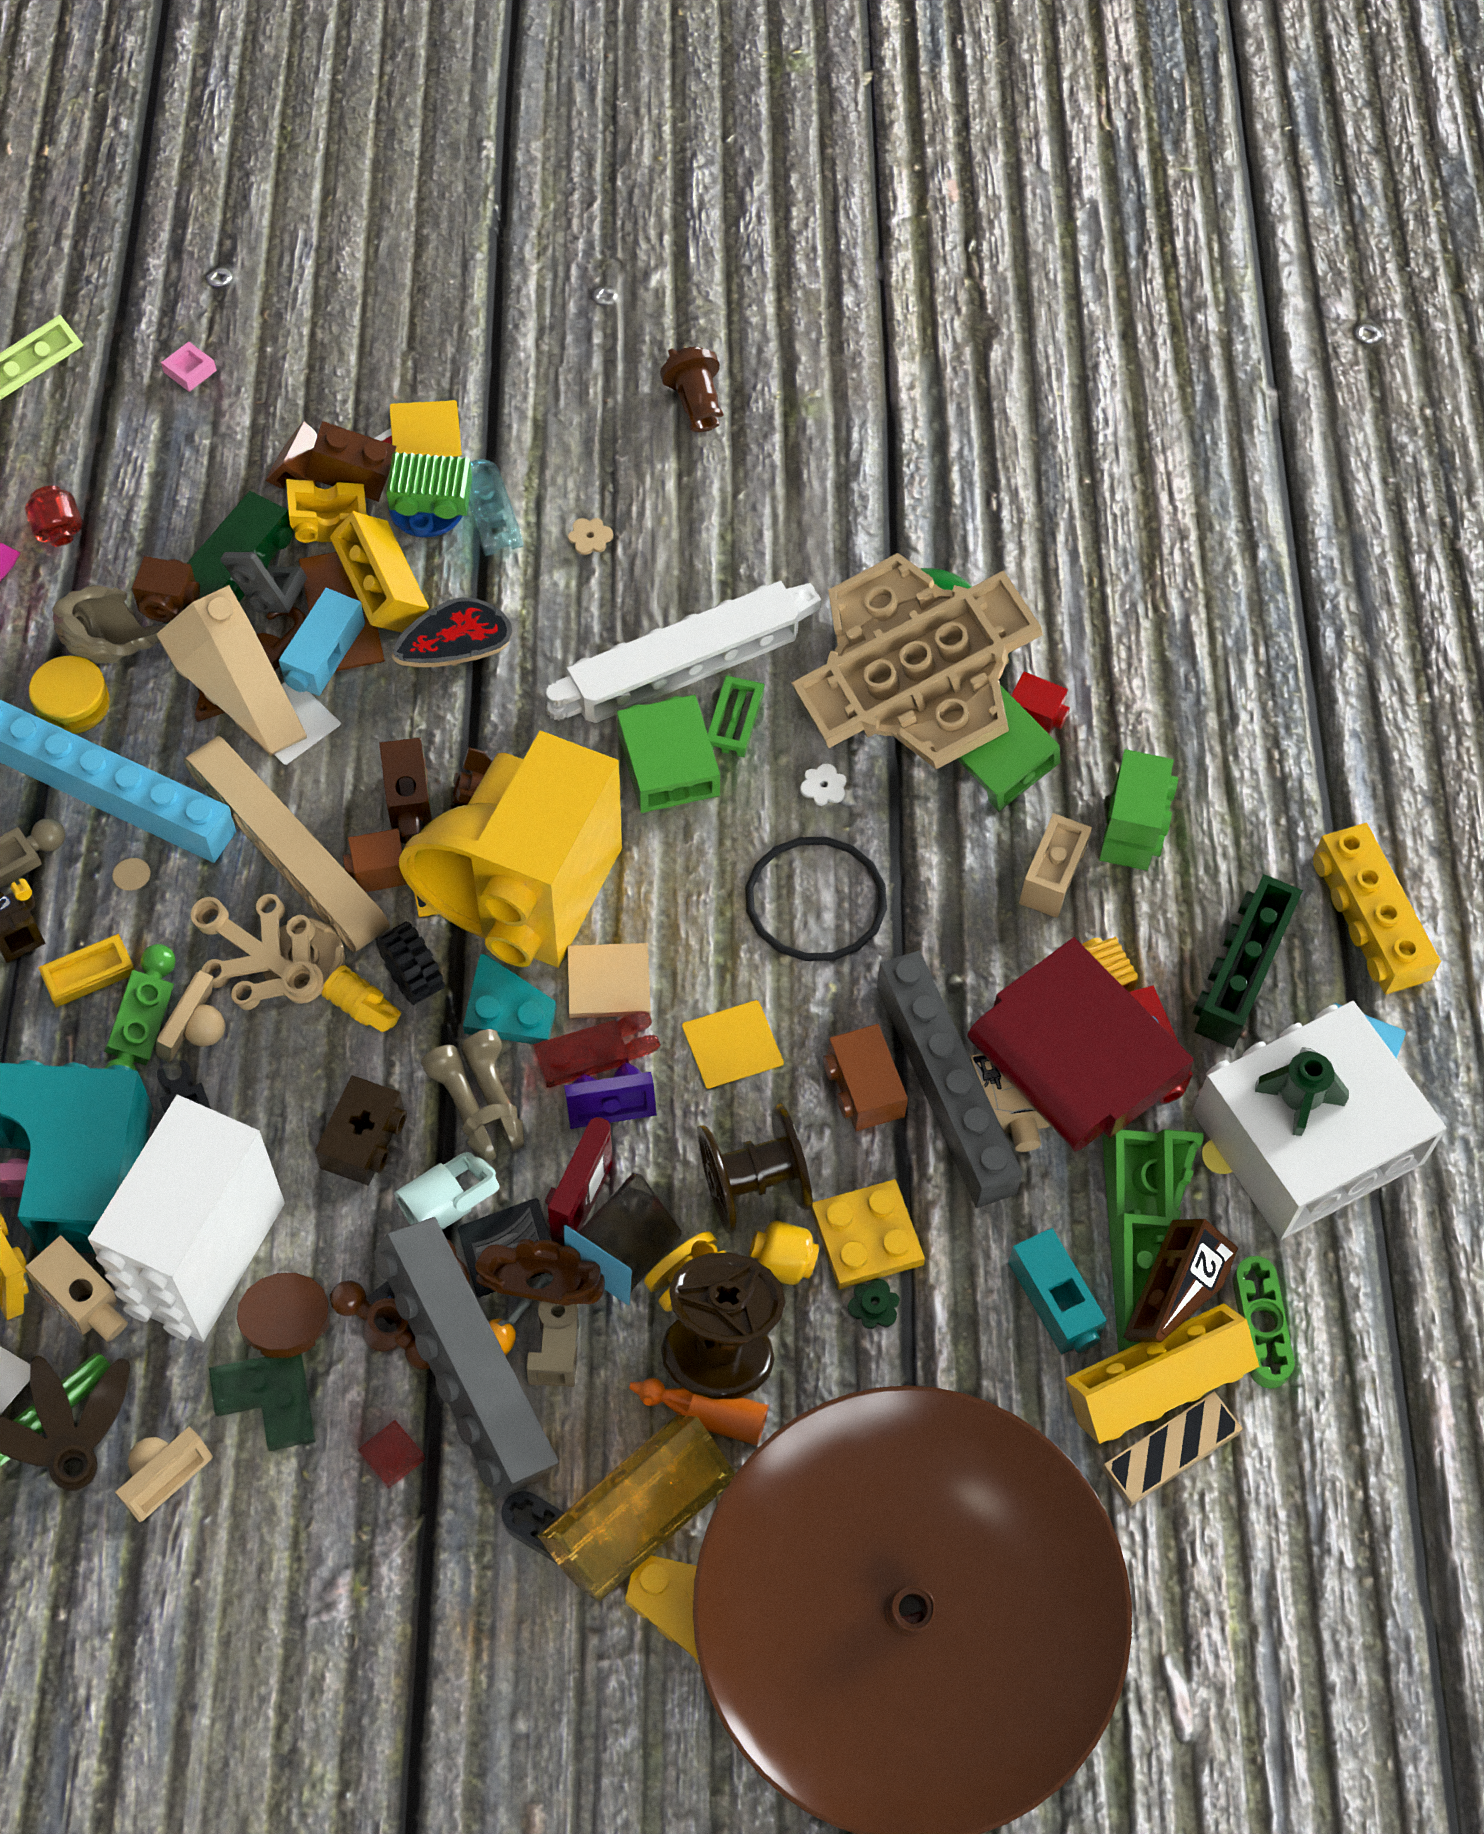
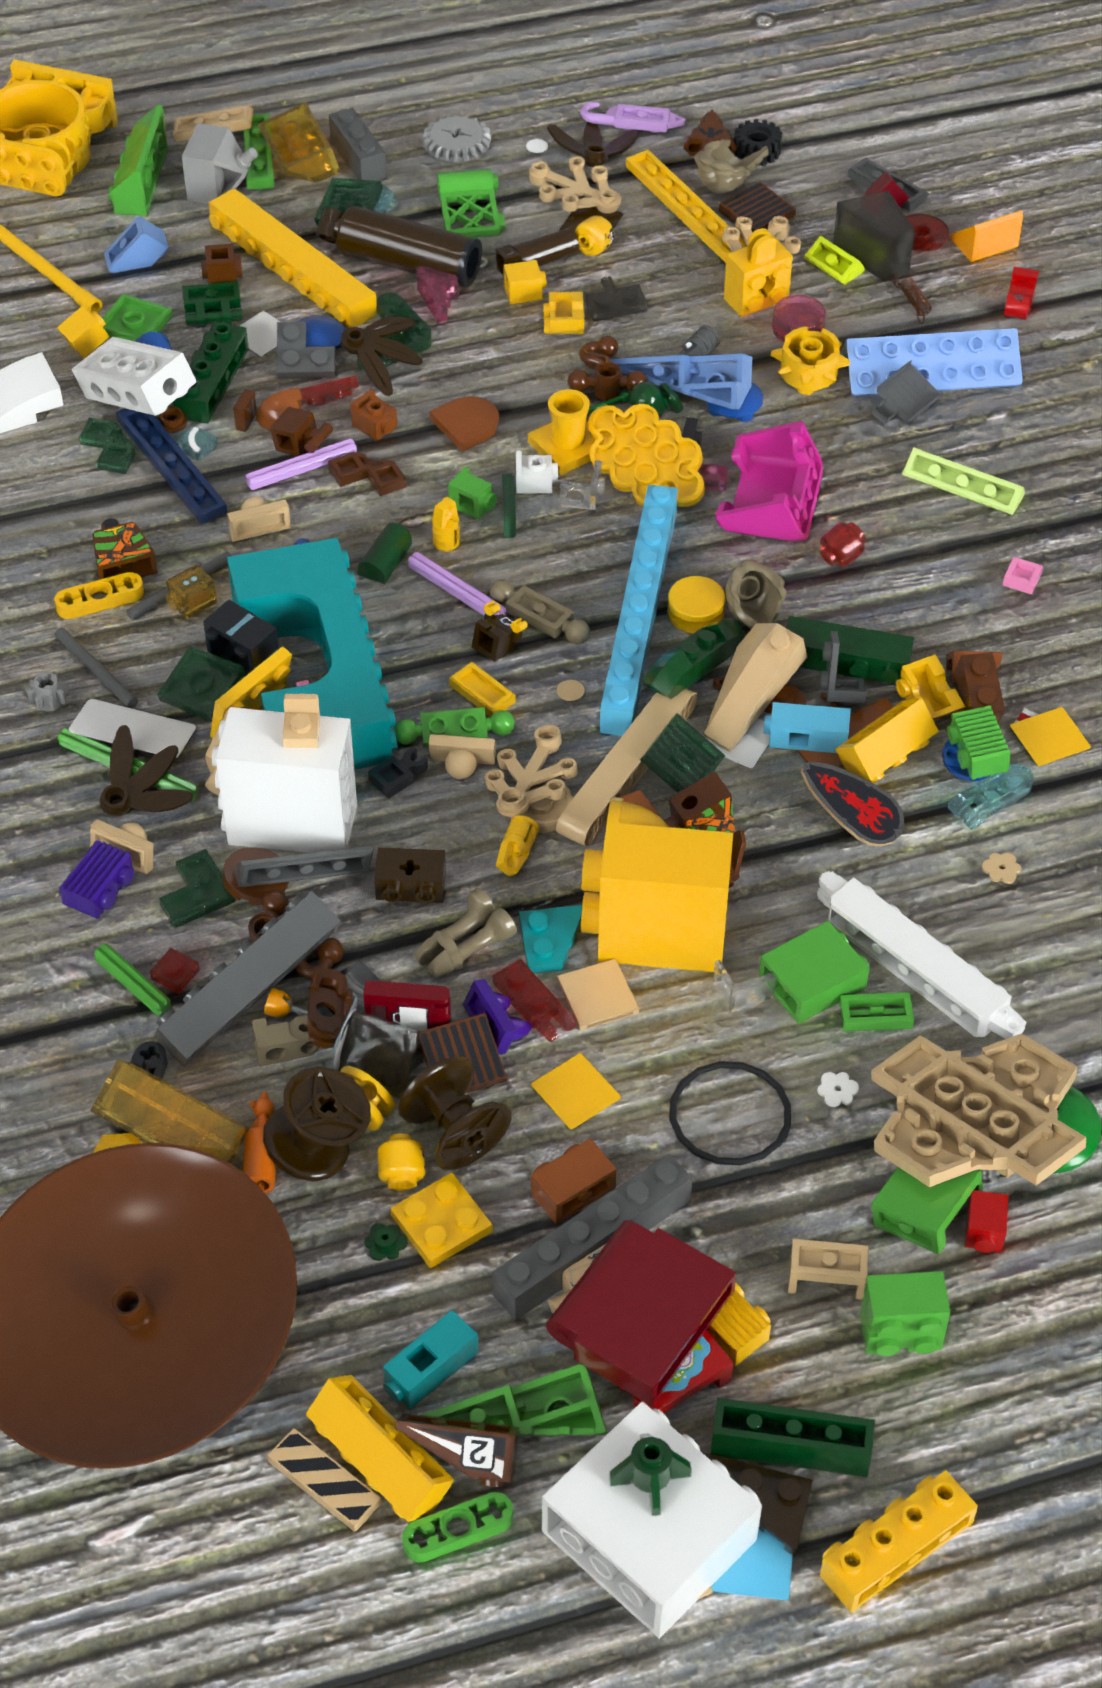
camera: 75 degrees right, 10 degrees down
reddish brown brick [132,556,200,622] -> none
black tyre [375,921,445,1005] -> none
light aqua piece [394,1152,500,1230] -> none
none -> dark purple brick [59,839,134,919]
none -> bright green axle [94,944,171,1016]
none -> dark grey slope [234,846,374,887]
none -> tan bracket [282,693,320,748]
none -> tile [417,1013,507,1093]
none -> clear green tile [639,713,726,793]
none -> dark green brick [641,618,745,699]
none -> dark brown wing [702,1452,813,1556]
none -> clear bracket [713,960,775,1012]

